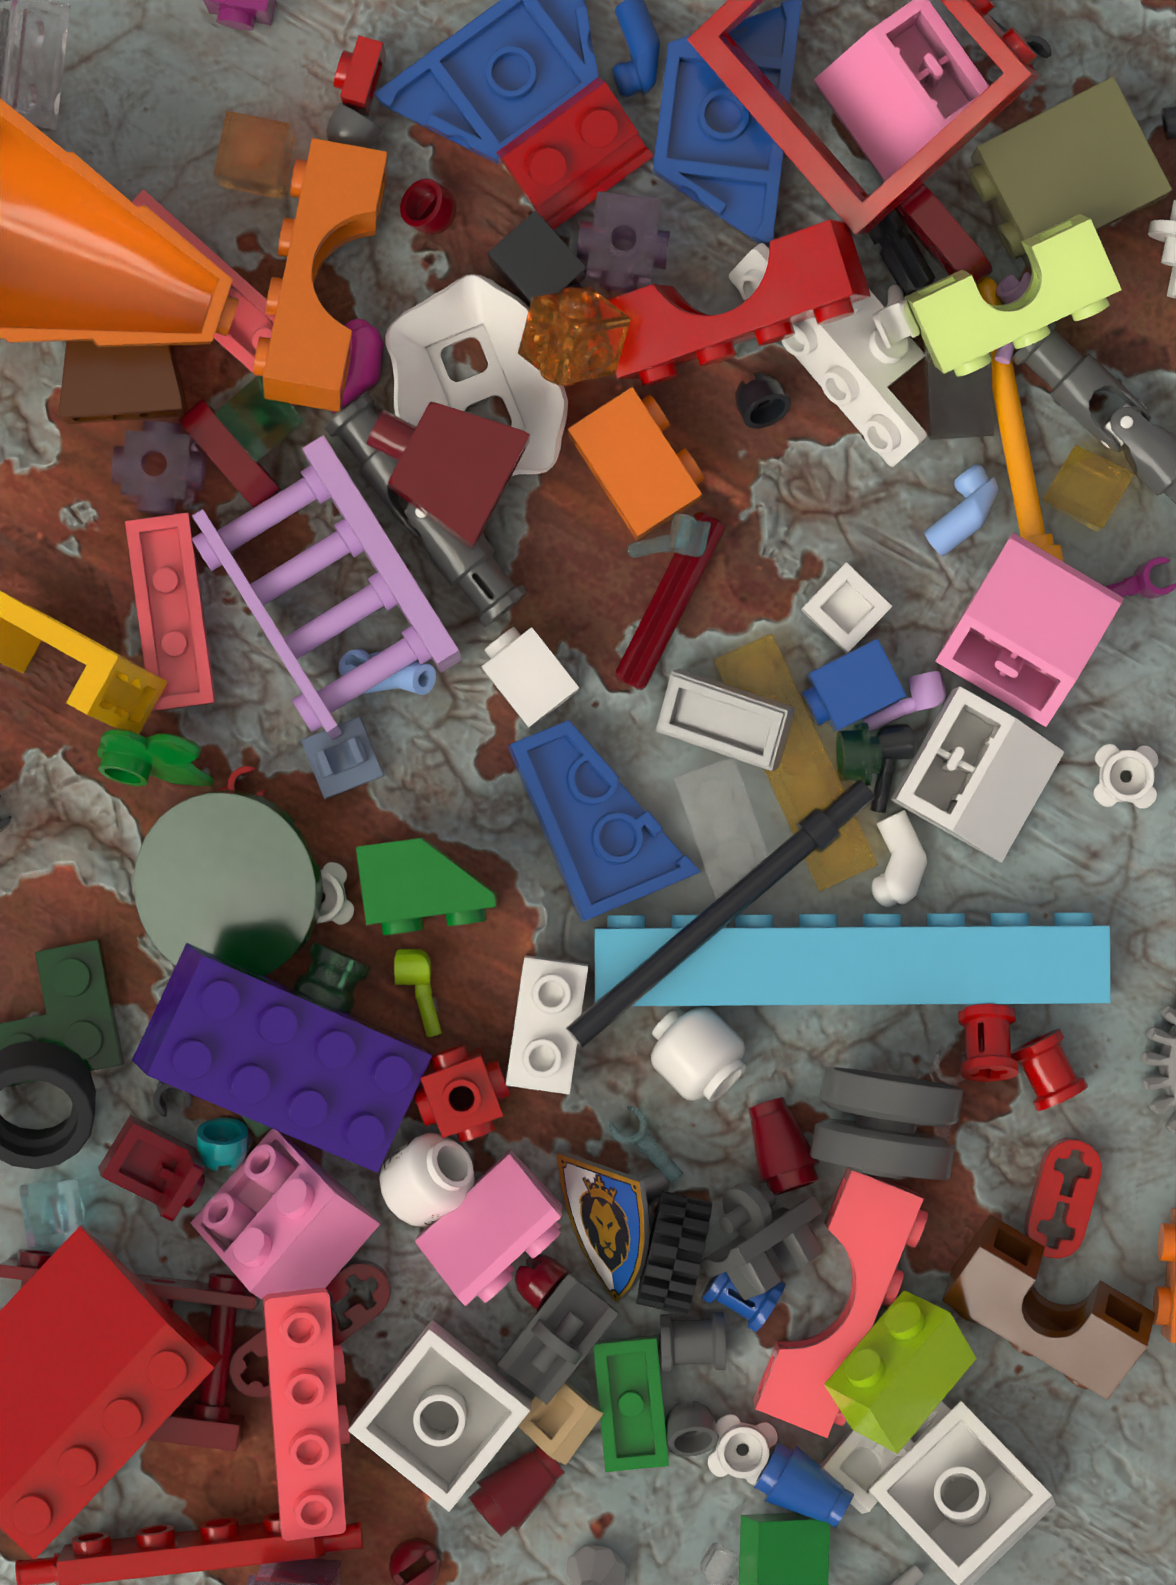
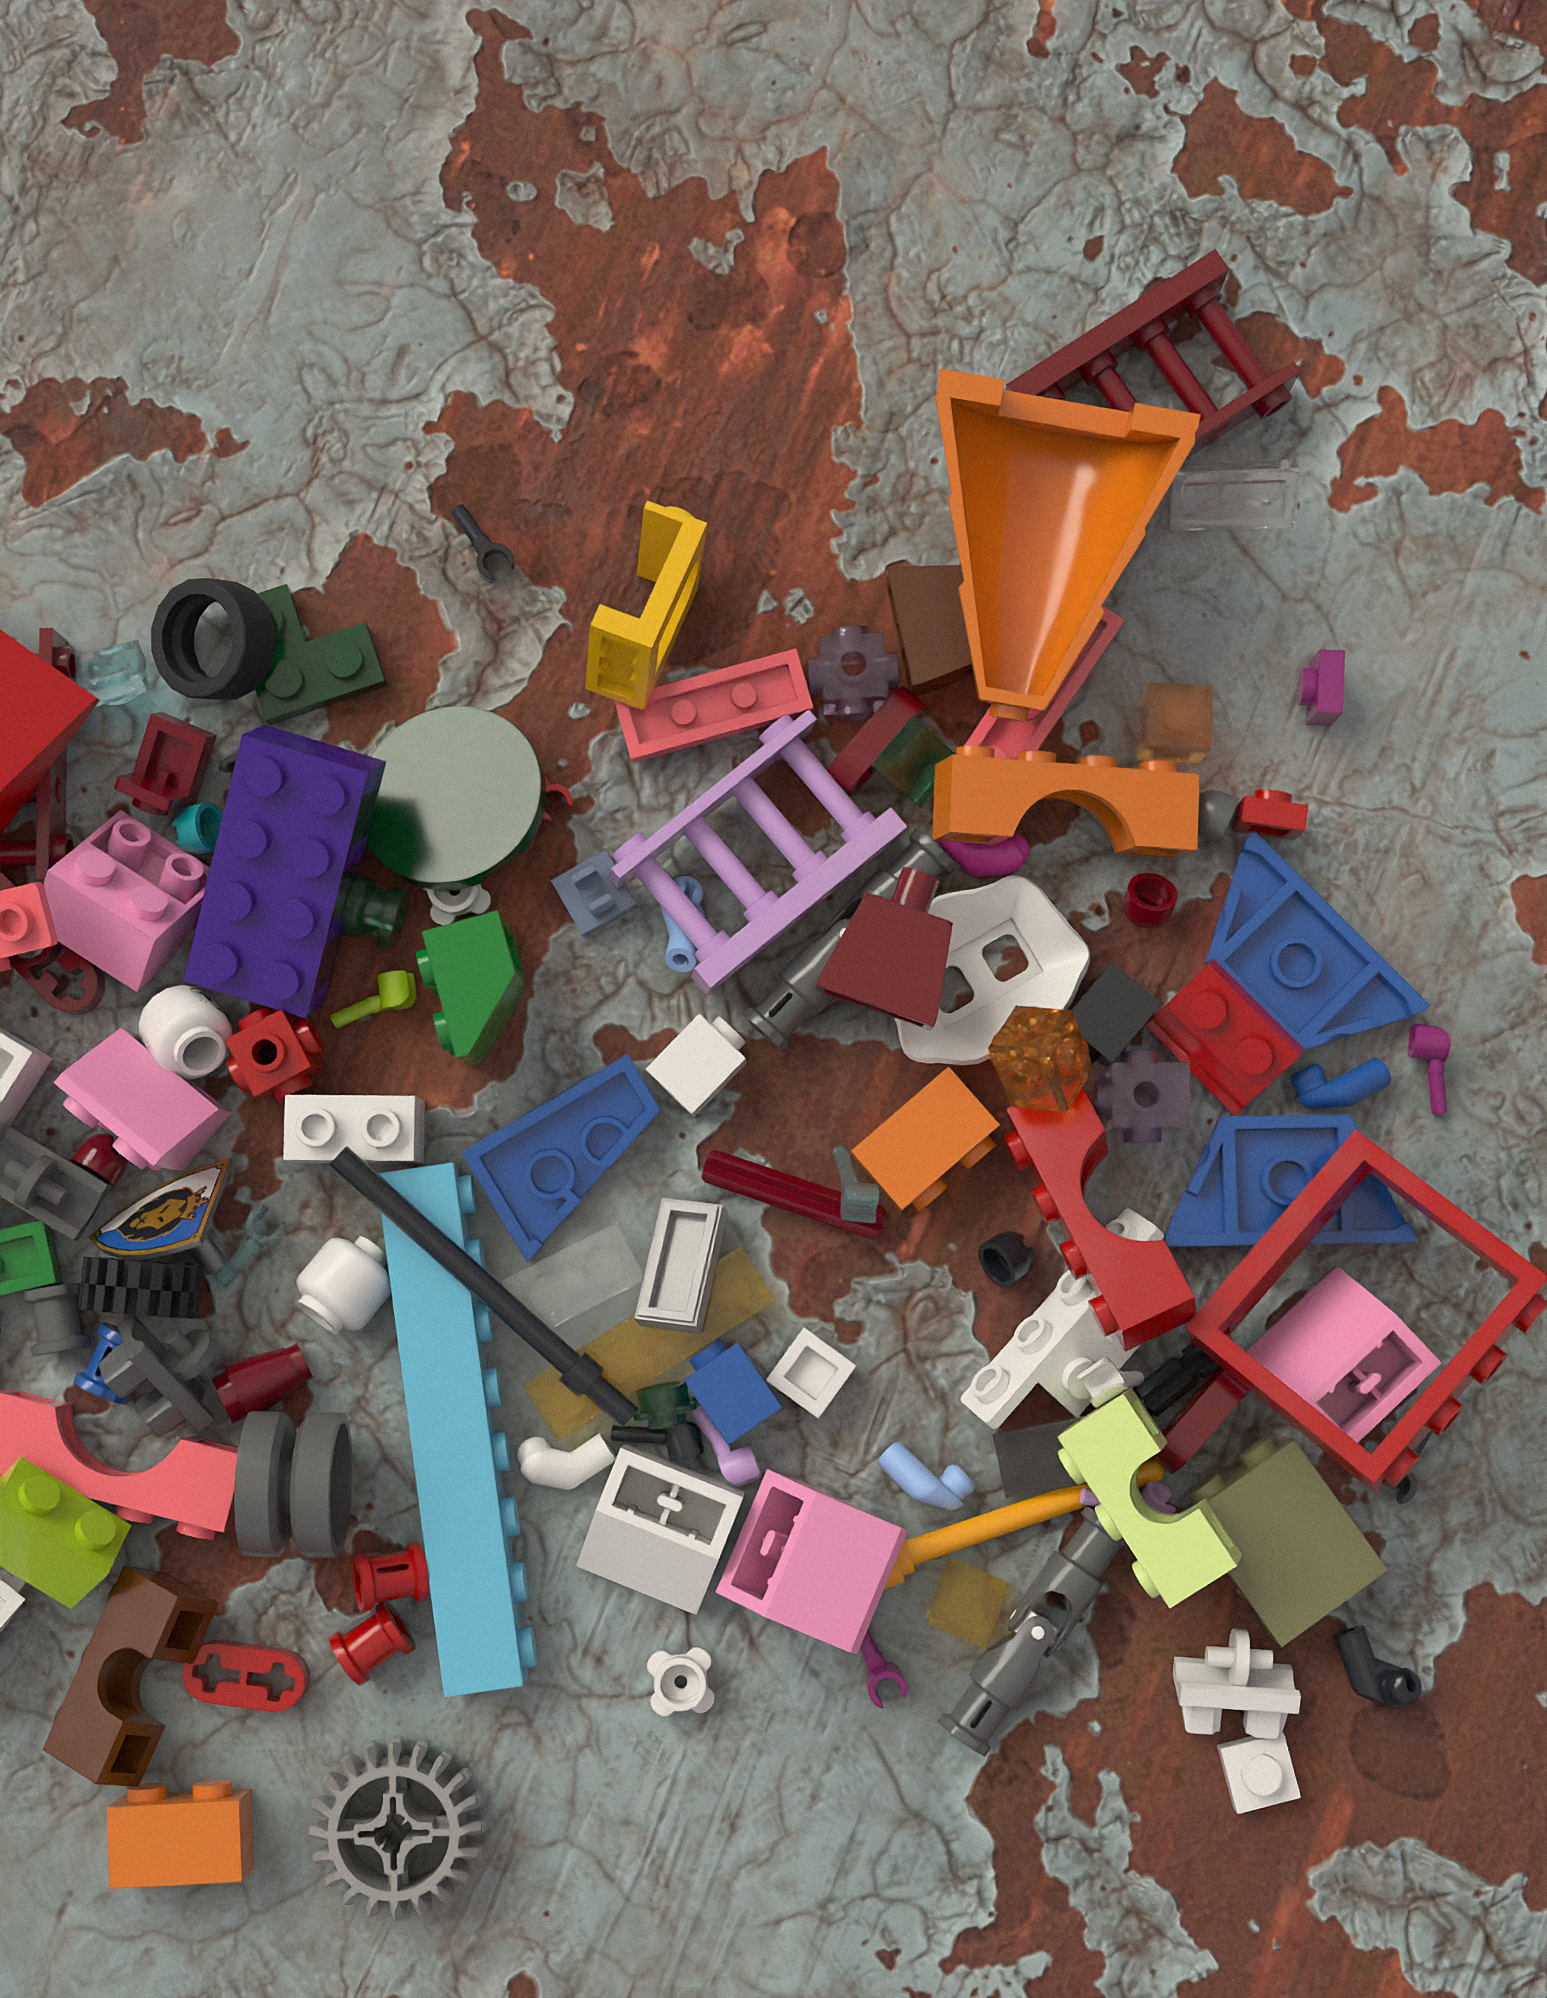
camera: 90 degrees right, 5 degrees down
green plate [97,729,214,787] -> none

